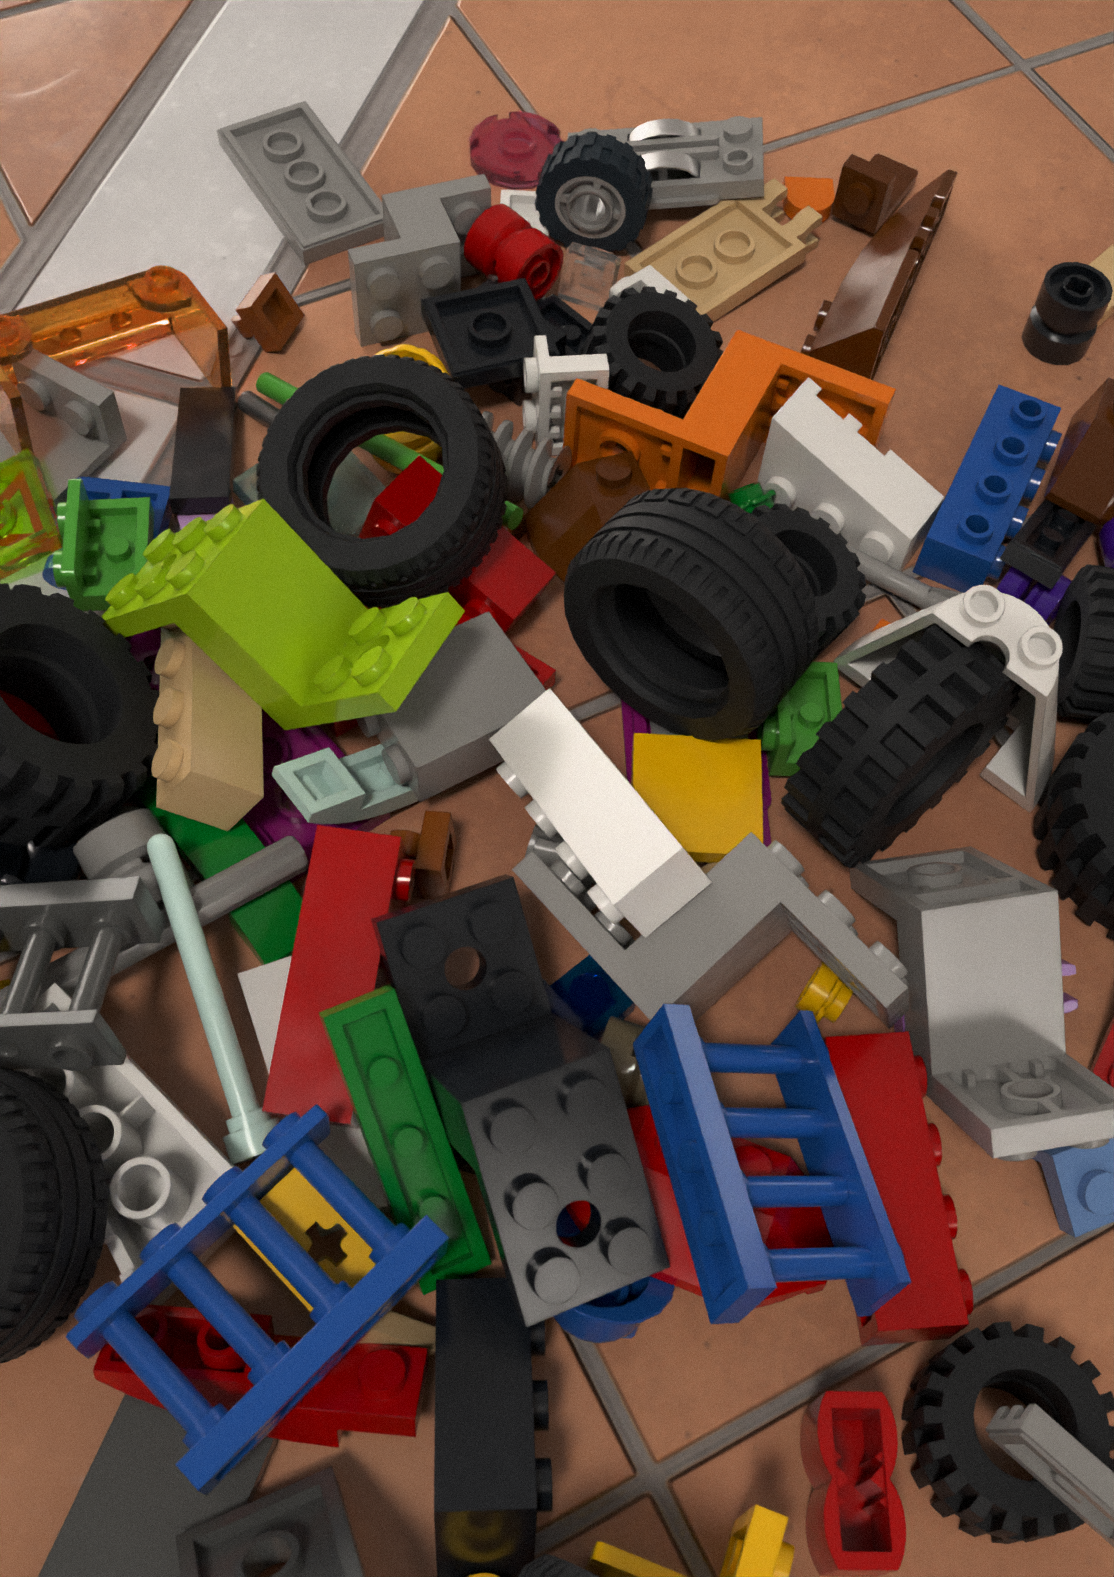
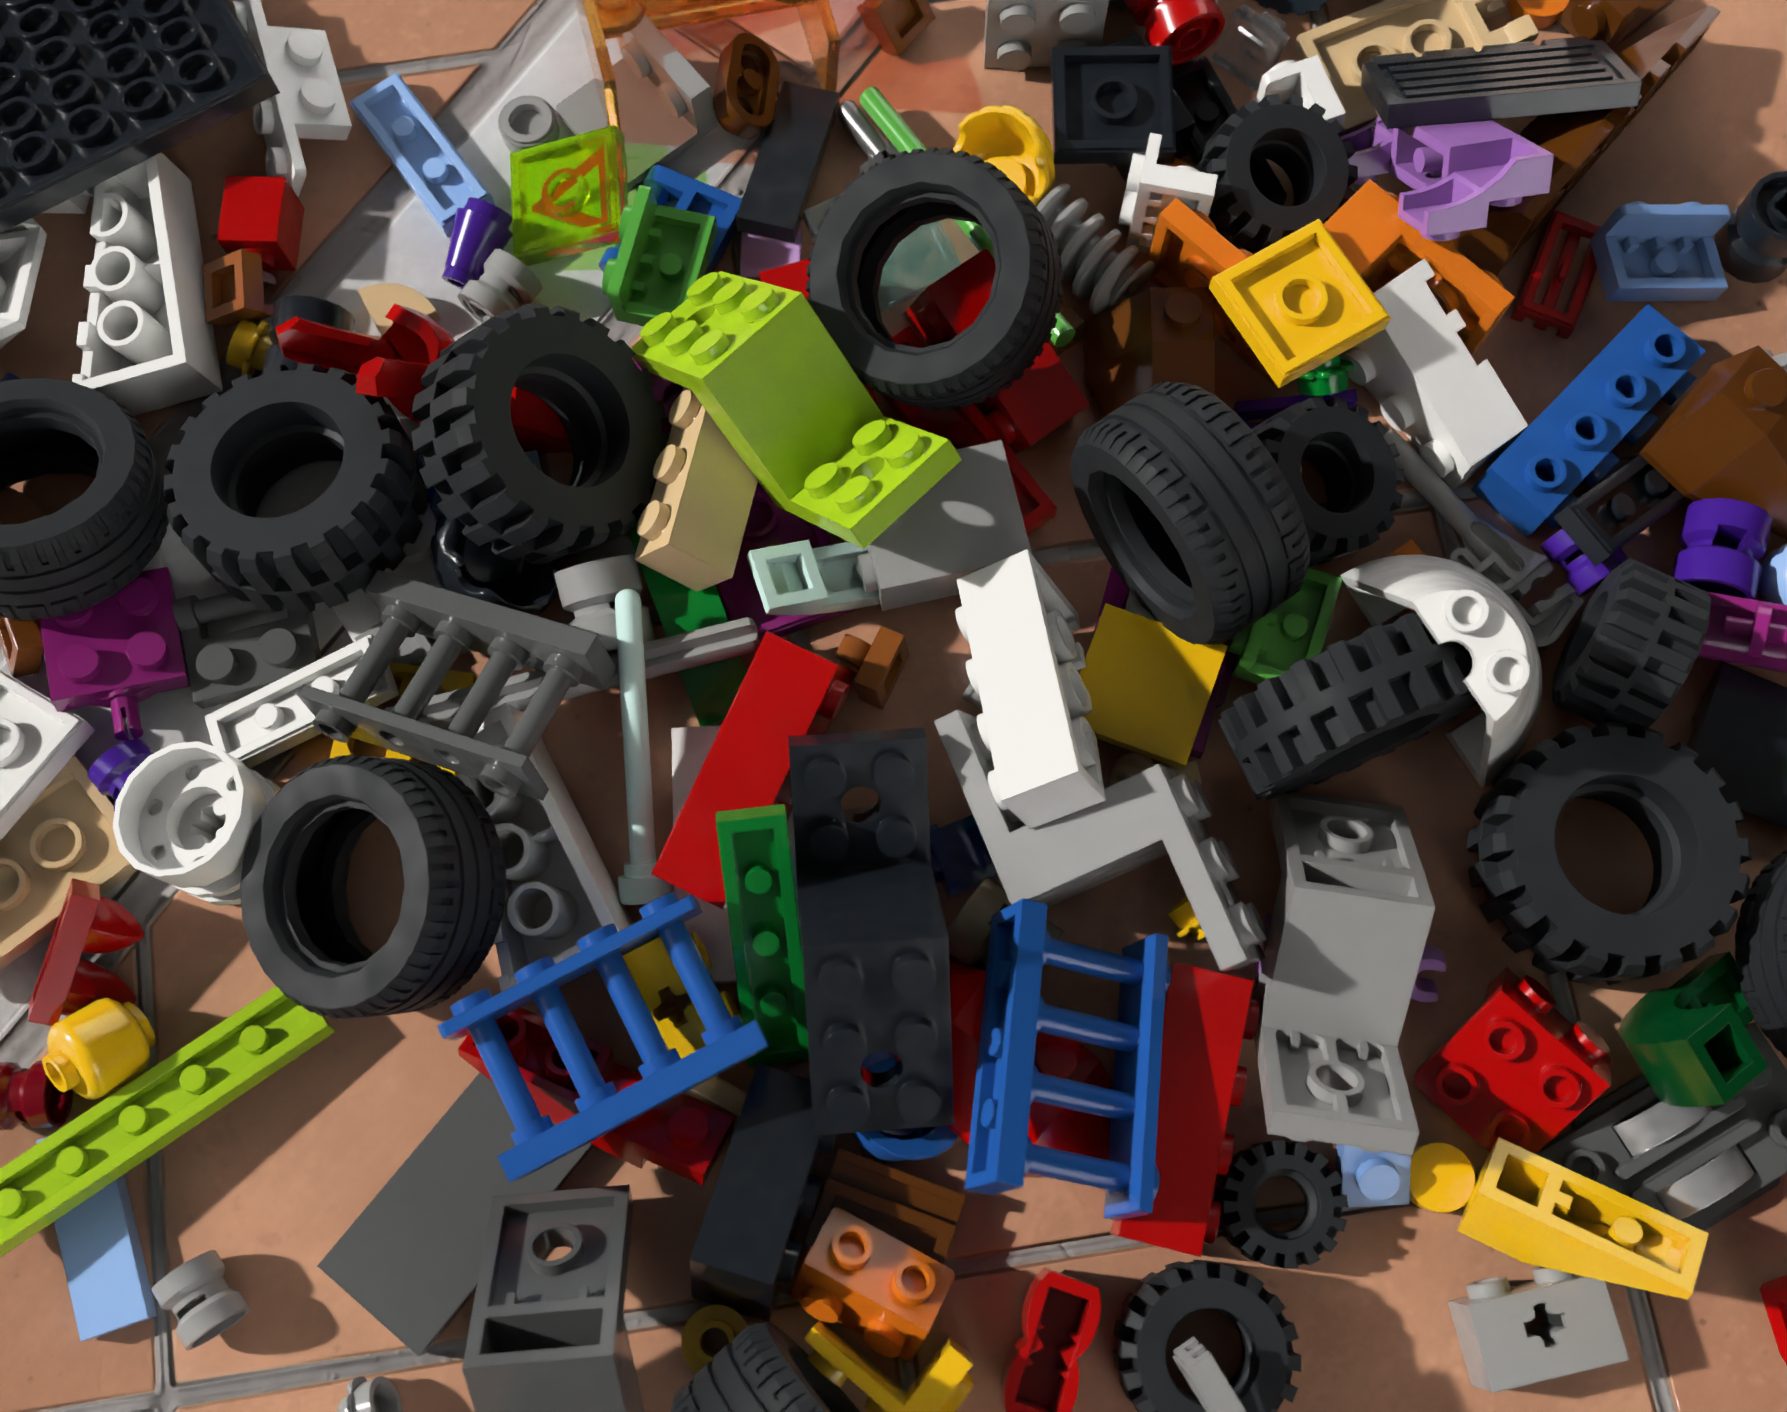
camera: 25 degrees right, 15 degrees up
none -> reddish brown plate [713,33,780,139]
none -> orange bracket [790,1207,955,1362]
none -> reddish brown plate [804,1148,967,1264]
none -> yellow tile [1209,219,1391,388]
none -> black tyre [1214,1140,1348,1269]
none -> medium lavender bracket [1340,116,1554,241]
none -> black hinge [1361,36,1642,129]
none -> red tile [1510,210,1600,339]
none -> medium blue bracket [1590,201,1732,302]

